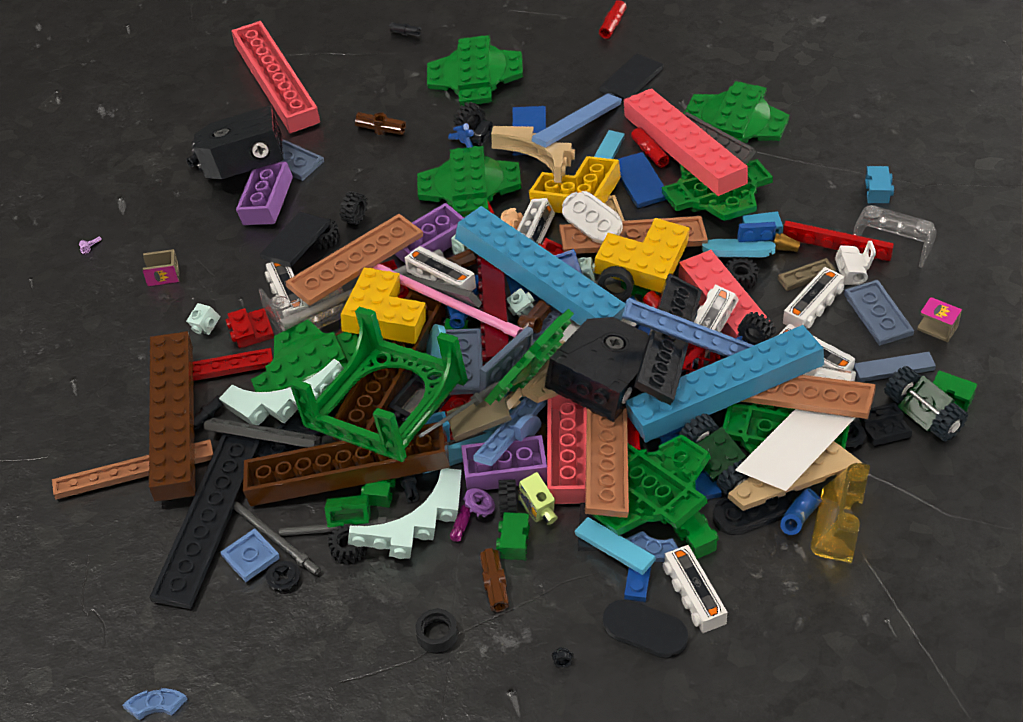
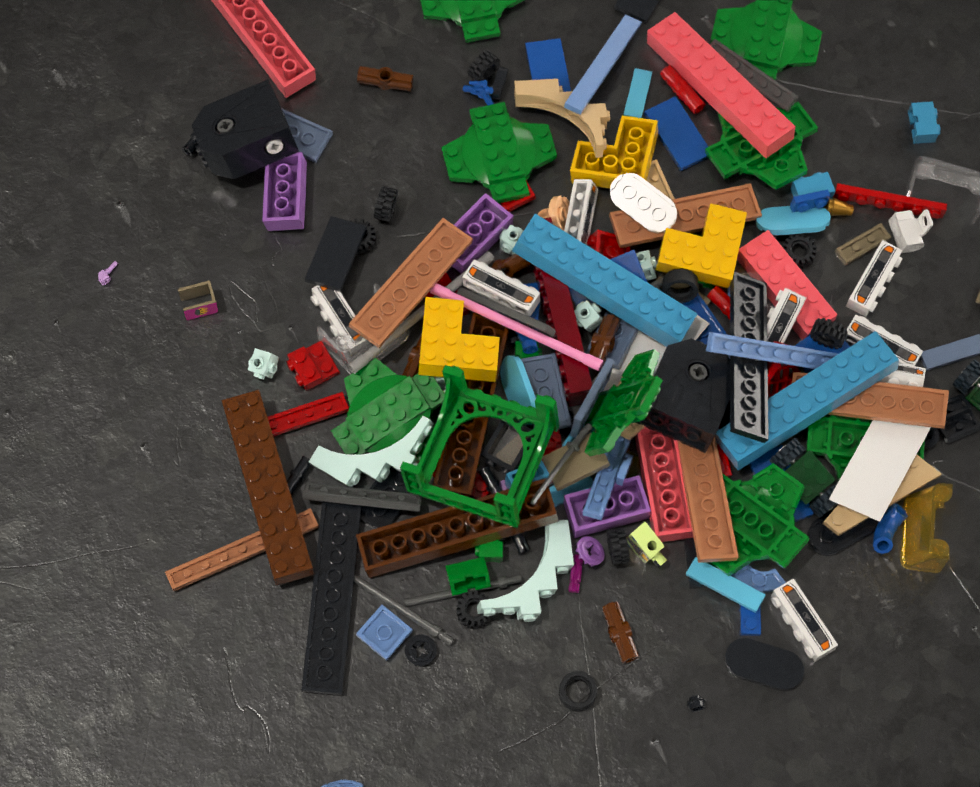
camera: 15 degrees left, 20 degrees up
green brick [496,512,530,561] -> none
green brick [673,511,719,559] -> none
sand blue tile [844,280,914,346] -> none

